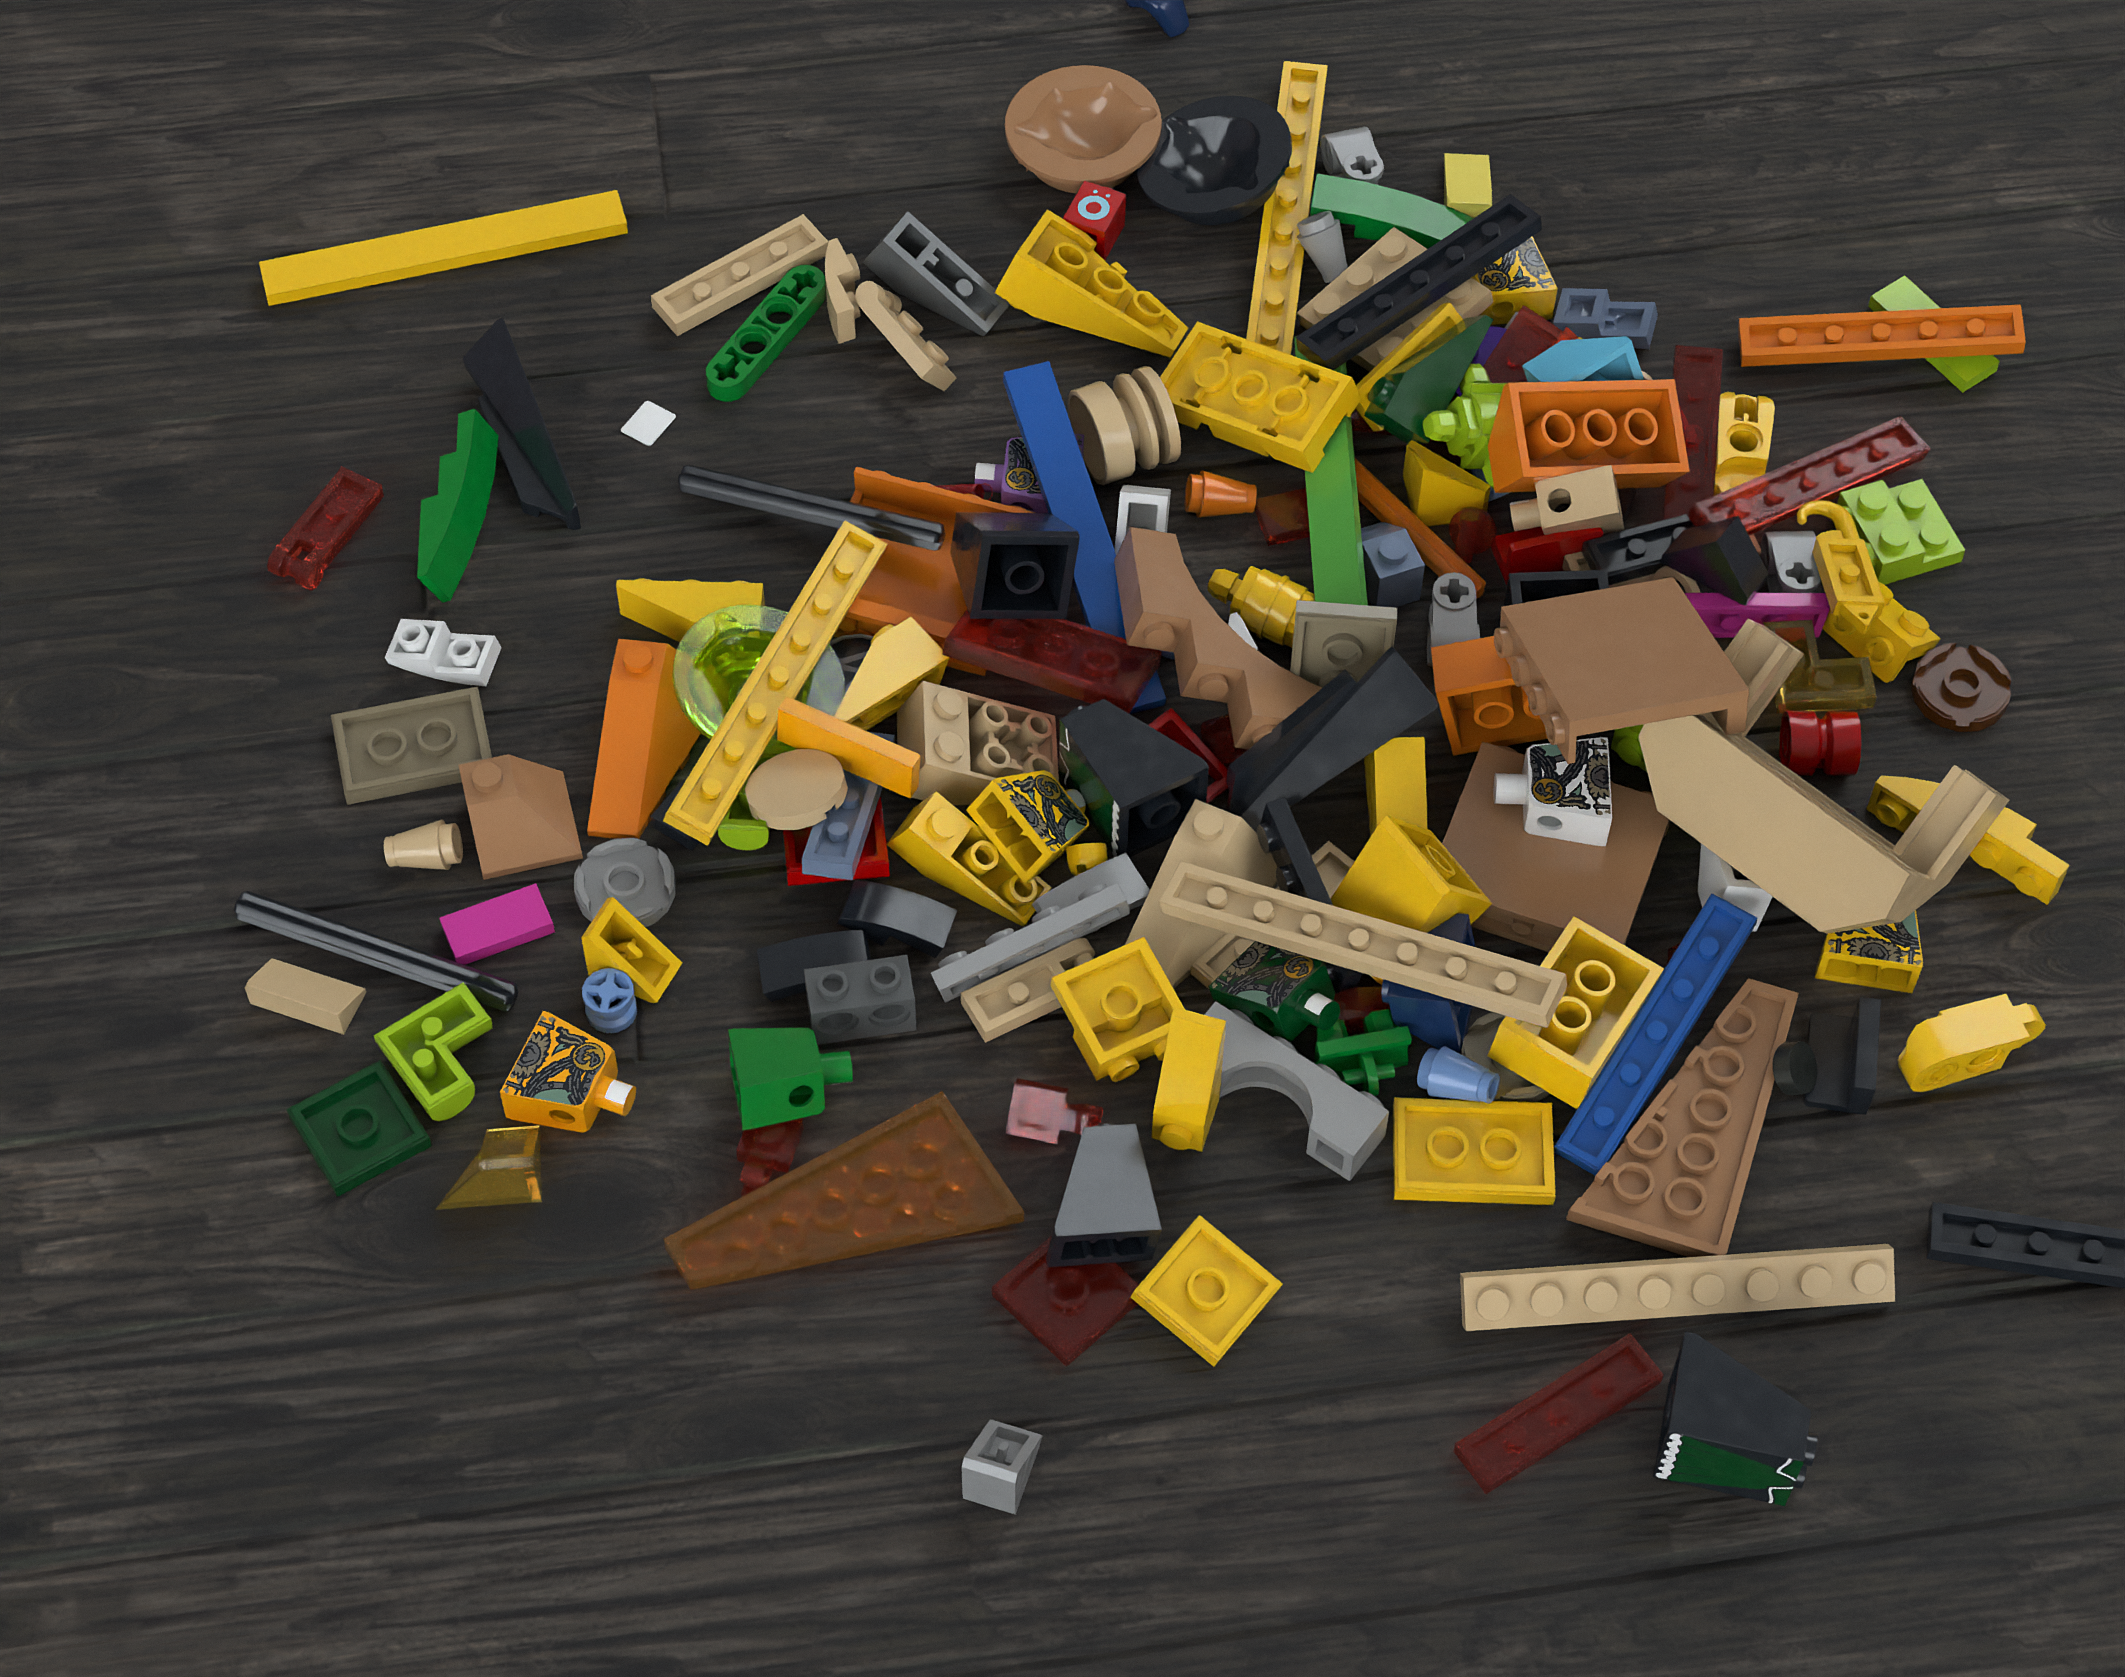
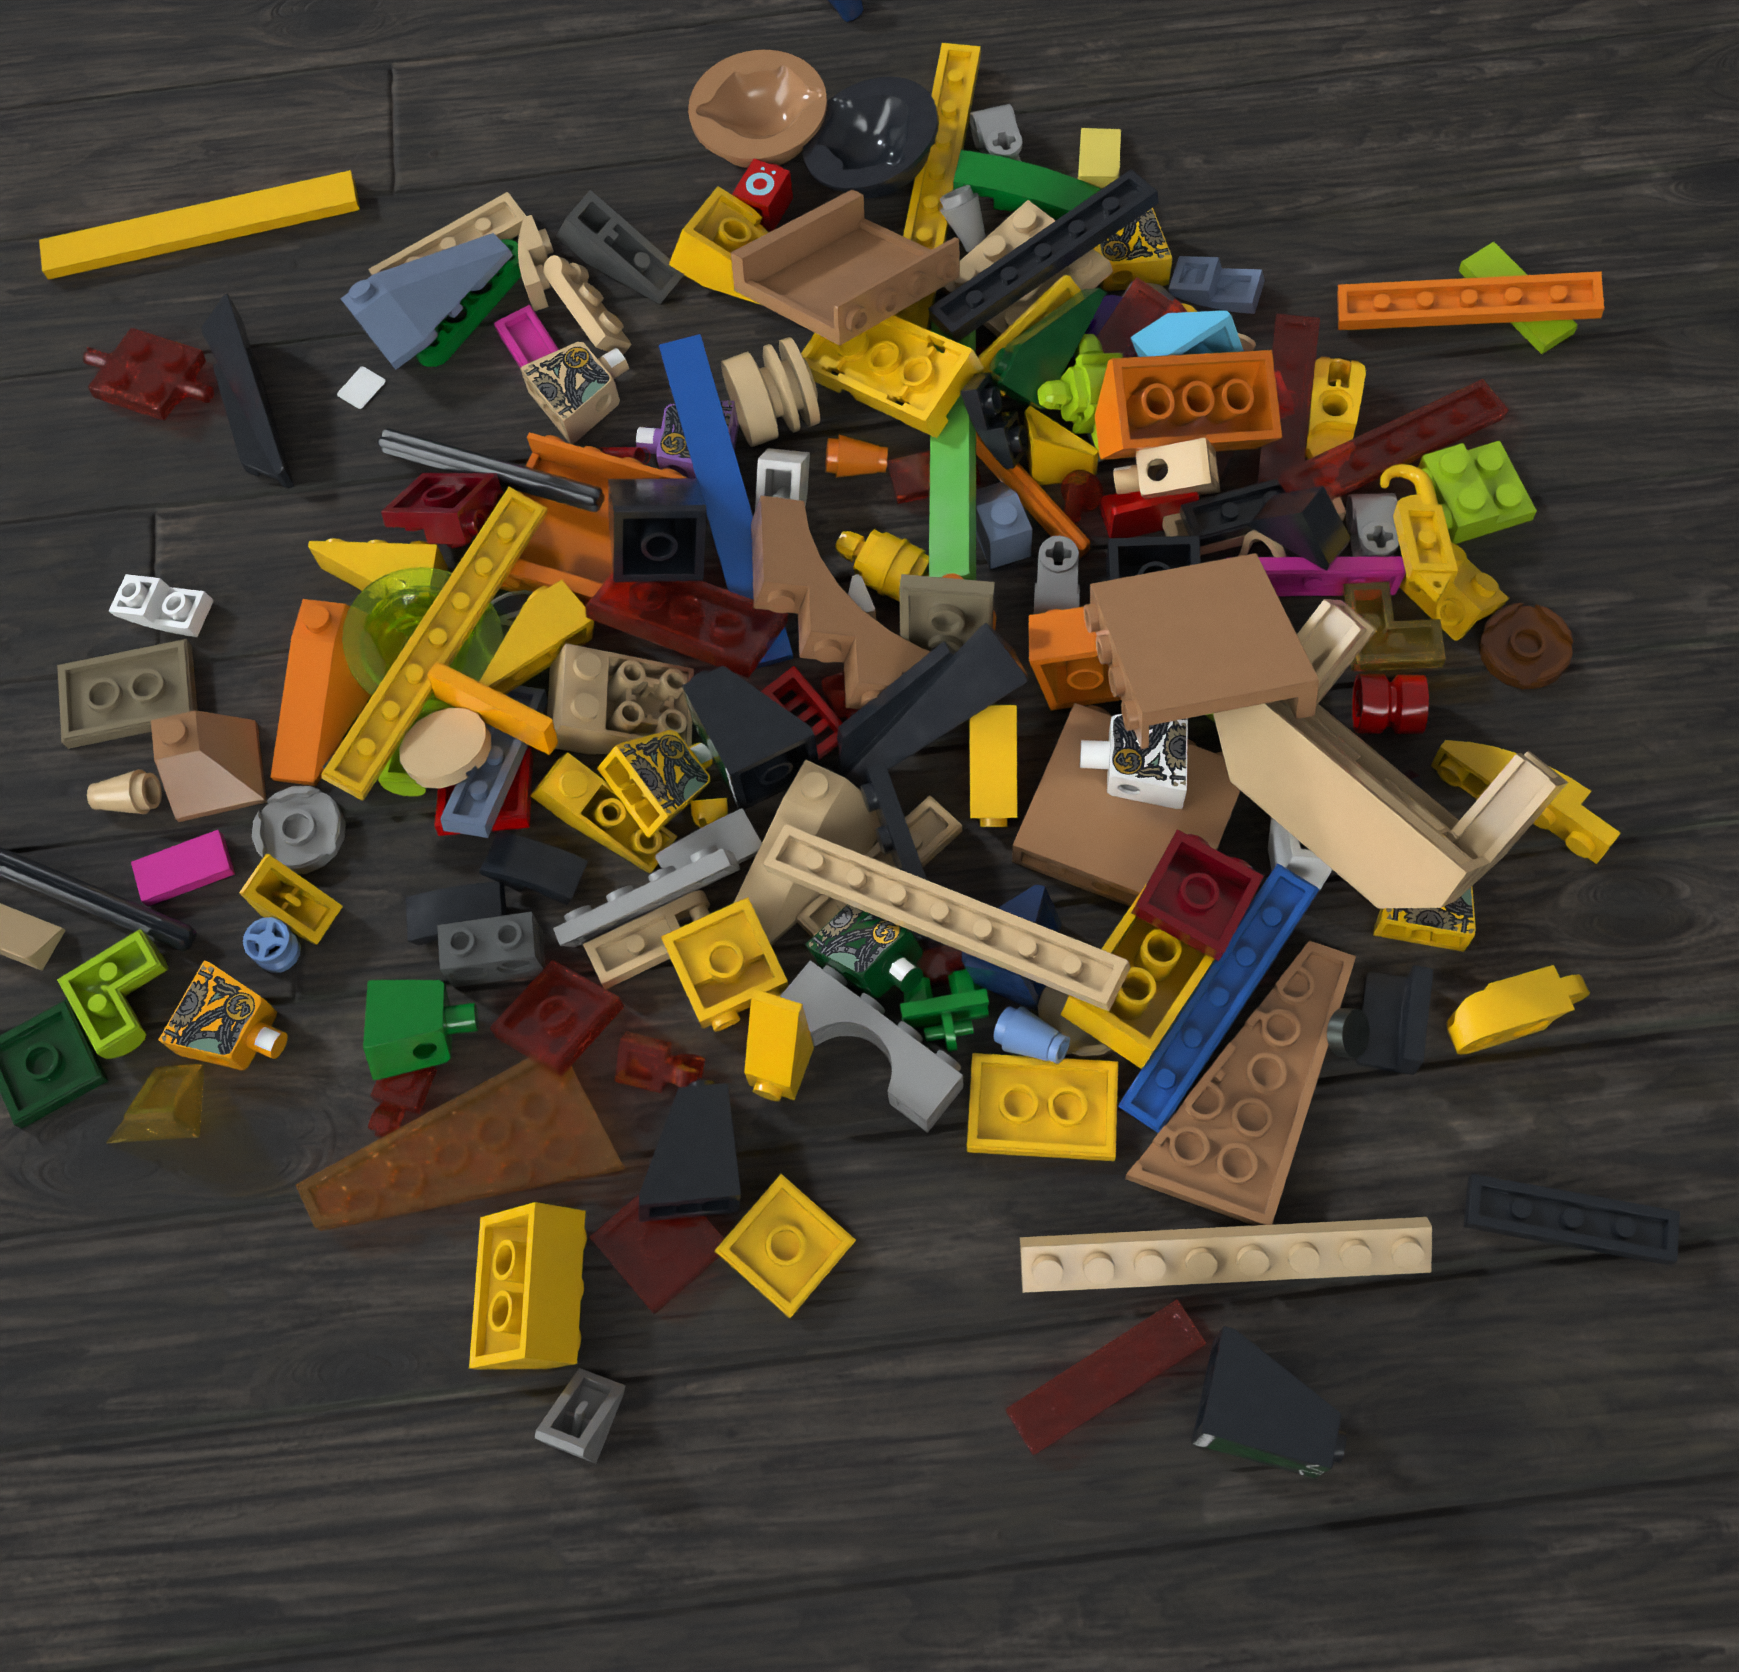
camera: 10 degrees right, 10 degrees up
clear red plate [267,467,384,591] -> none
green slope [417,409,499,603] -> none
yellow slope [1331,815,1493,985] -> none
none -> clear red plate [83,328,214,421]
none -> sand blue wedge [340,233,513,370]
none -> dark red plate [381,473,504,548]
none -> yellow slope [469,1202,587,1369]
none -> clear red tile [490,960,624,1077]
none -> dark pink tile [494,305,559,368]
none -> torso [520,342,629,444]
none -> medium nougat panel [731,190,960,346]
none -> black slope [960,372,1028,469]
none -> dark red plate [1131,829,1264,961]

